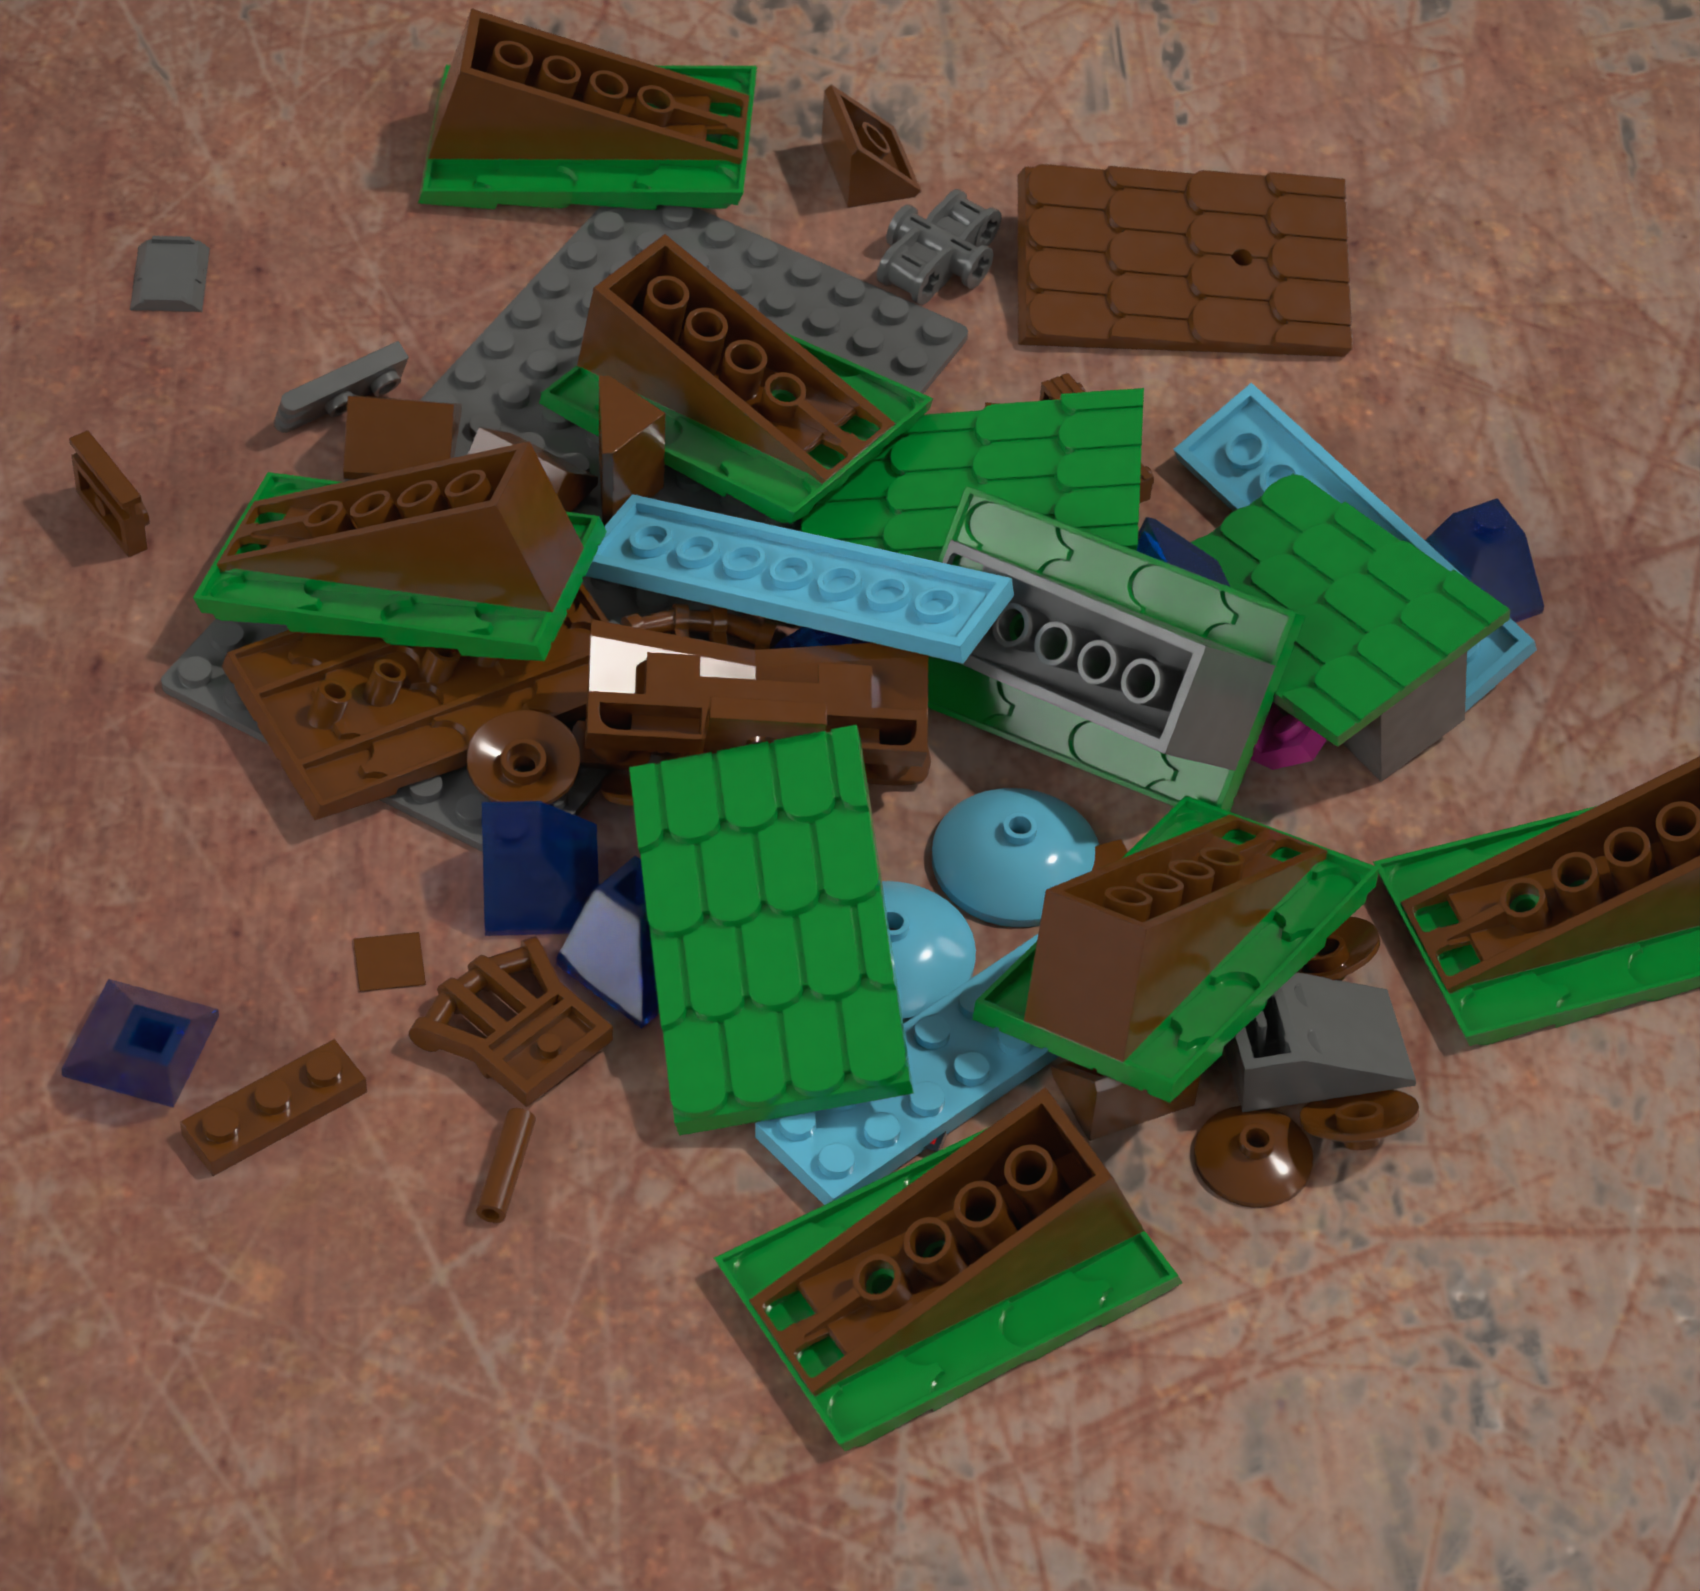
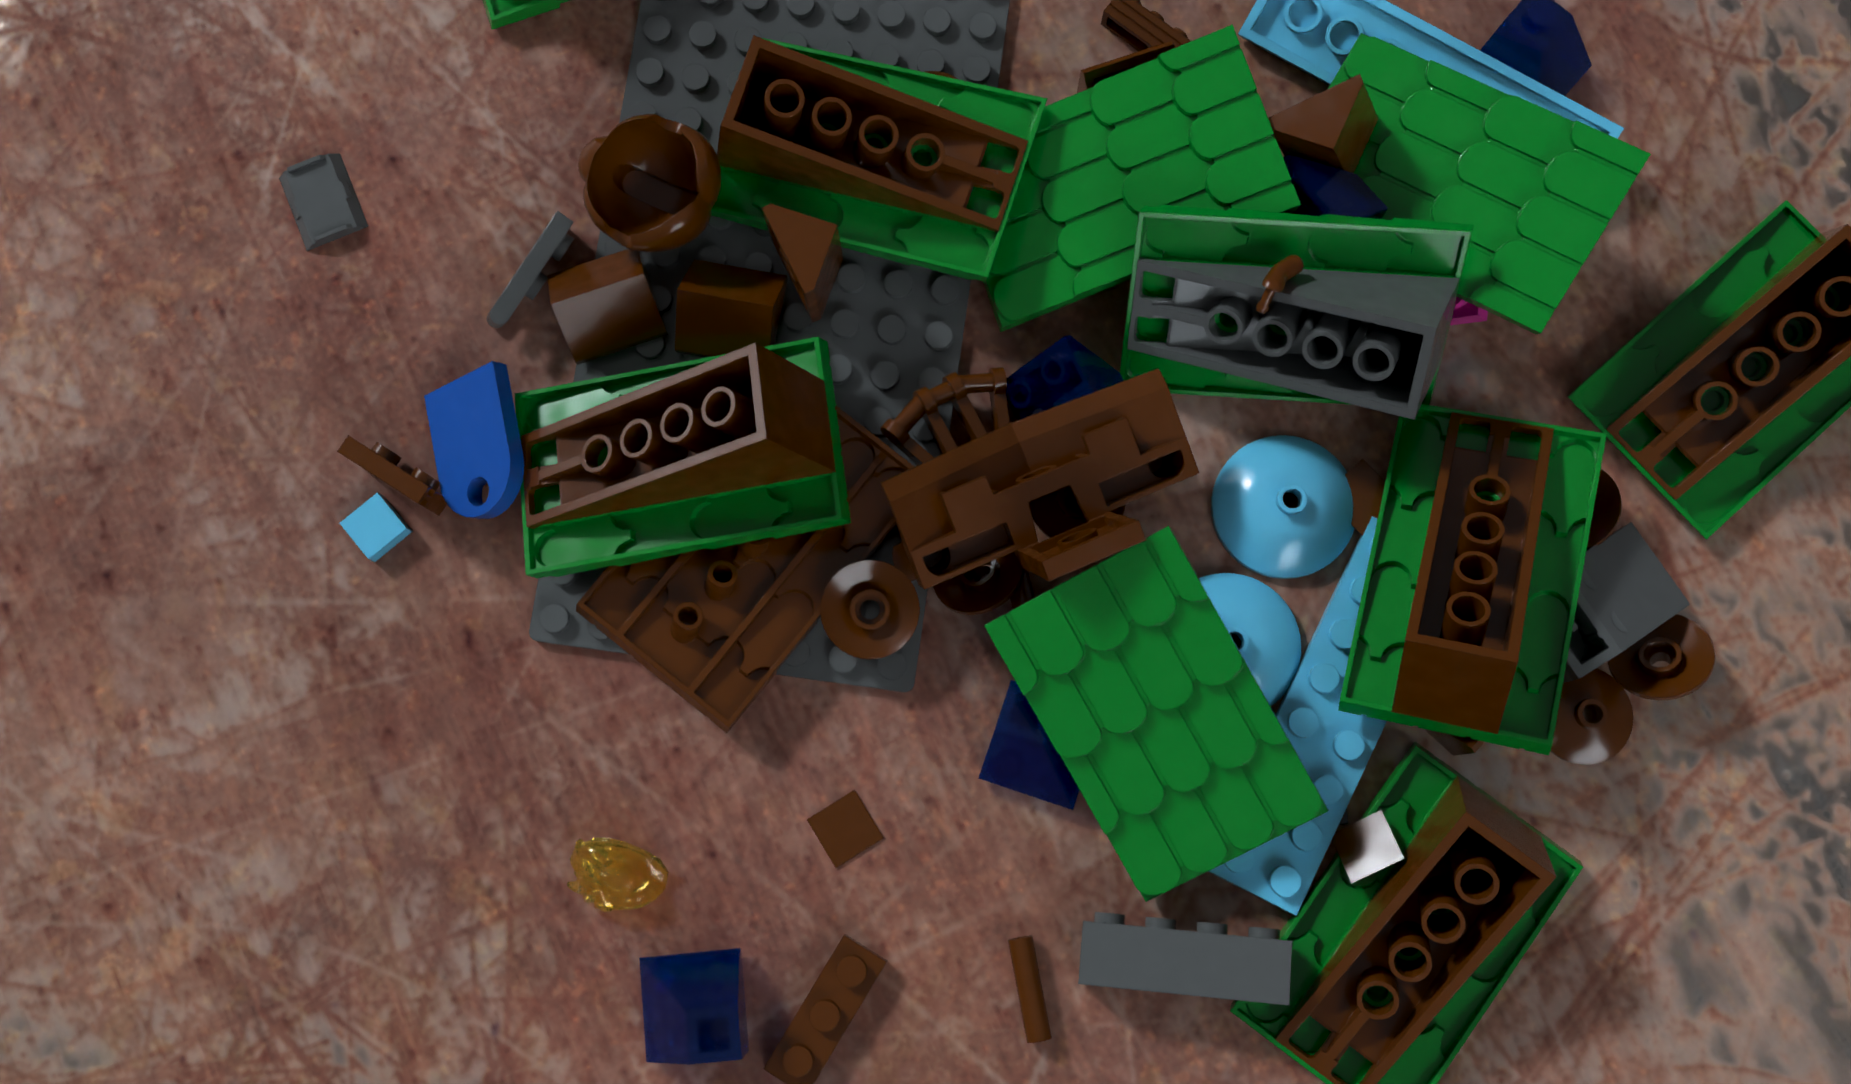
camera: 15 degrees left, 30 degrees up
reddish brown plate [408,936,613,1107] -> none
clear blue slope [482,801,600,936] -> none
medium azure plate [586,494,1014,664] -> none
none -> medium azure tile [339,492,413,562]
none -> blue tile [424,361,524,519]
none -> clear yellow hat [567,837,669,912]
none -> reddish brown piece [578,114,721,252]
none -> dark grey brick [1078,912,1292,1005]
none -> reddish brown piece [1256,254,1304,314]
none -> reddish brown slope [1268,74,1378,182]
none -> sticker [1332,810,1405,884]

